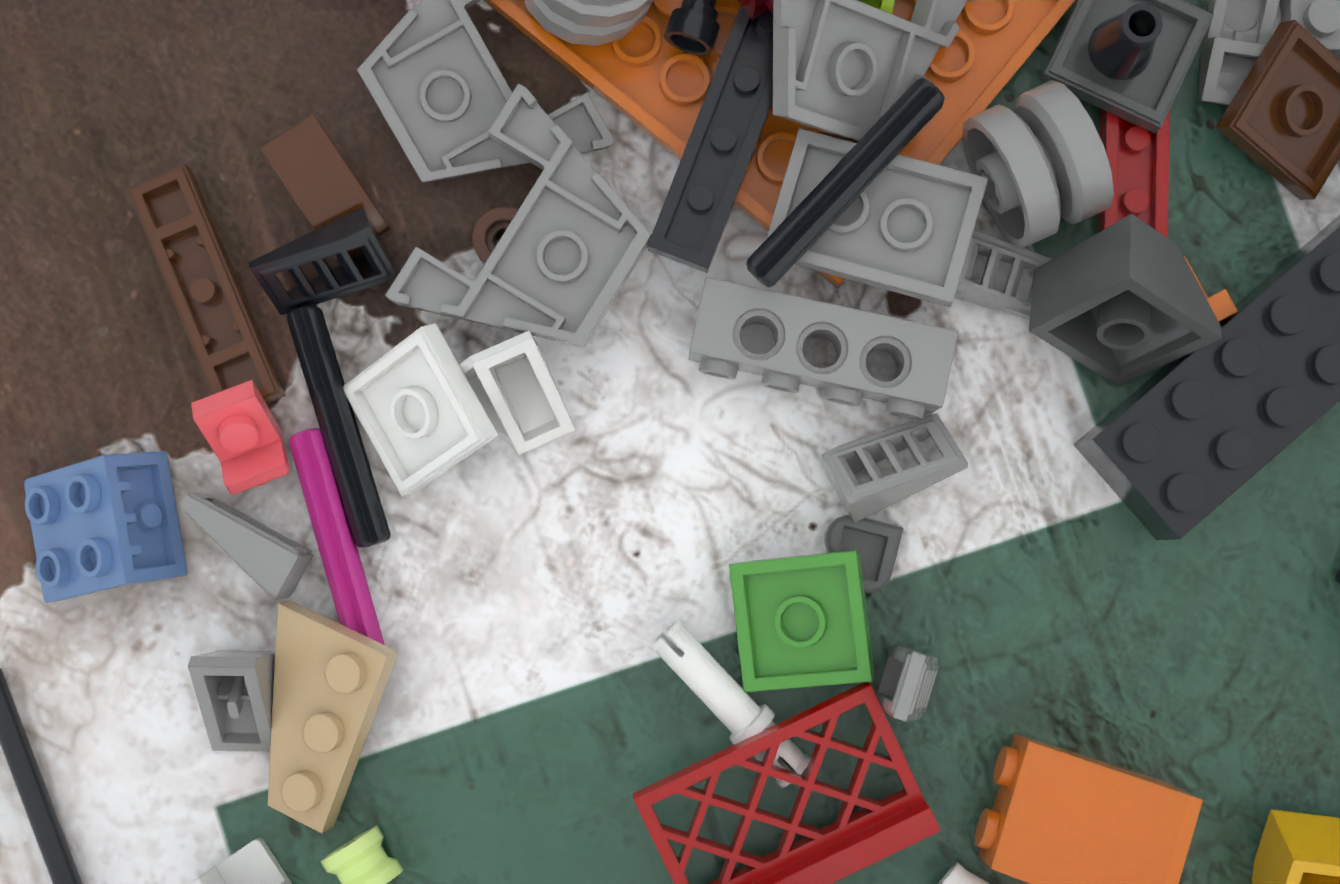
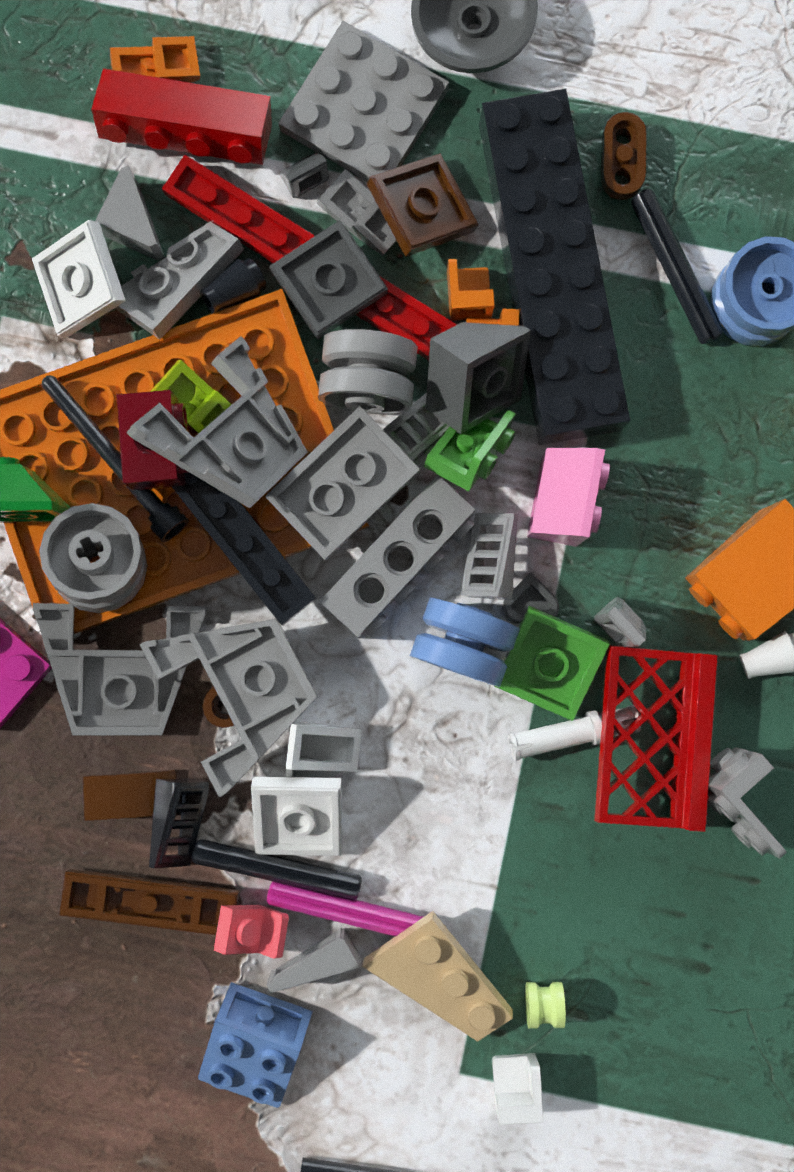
camera: 60 degrees left, 0 degrees up
light grey slope [188,651,275,752] -> none
black axle [746,78,945,288] -> none
black cone [1088,3,1163,80] -> none
none -> medium blue wheel [410,597,520,687]
none -> bright green bracket [424,410,516,491]
none -> orange panel [447,259,494,321]
none -> bright pink slope [527,448,610,547]

